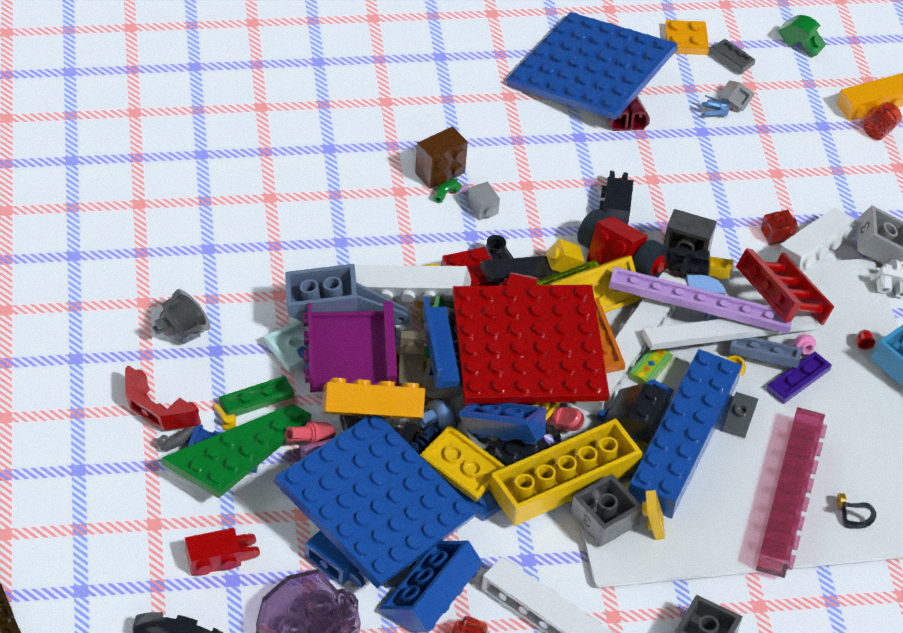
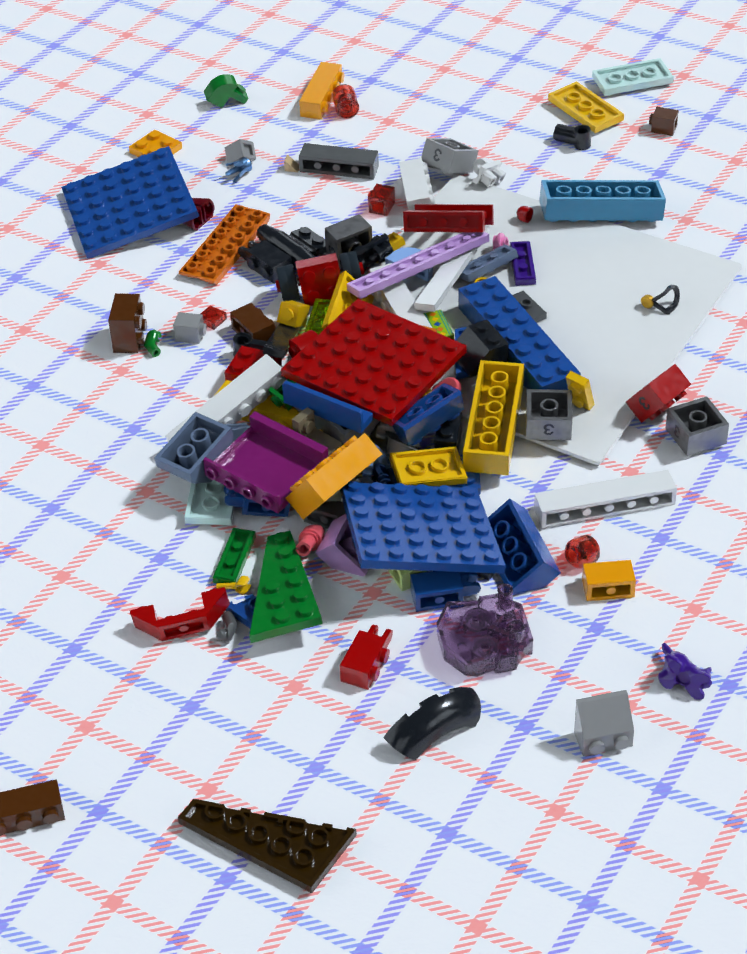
camera: 45 degrees left, 5 degrees down
dark grey helmet [152,289,211,344] -> none
dark grey plate [710,39,756,74] -> none
clear pink brick [756,407,827,578] -> none
none -> orange plate [179,204,270,285]
none -> clear red plate [200,305,227,330]
none -> reddish brown brick [230,303,276,341]
none -> black plate [256,224,326,269]
none -> tan piece [284,155,299,172]
none -> dark grey brick [299,143,379,180]
none -> red brick [625,364,692,423]

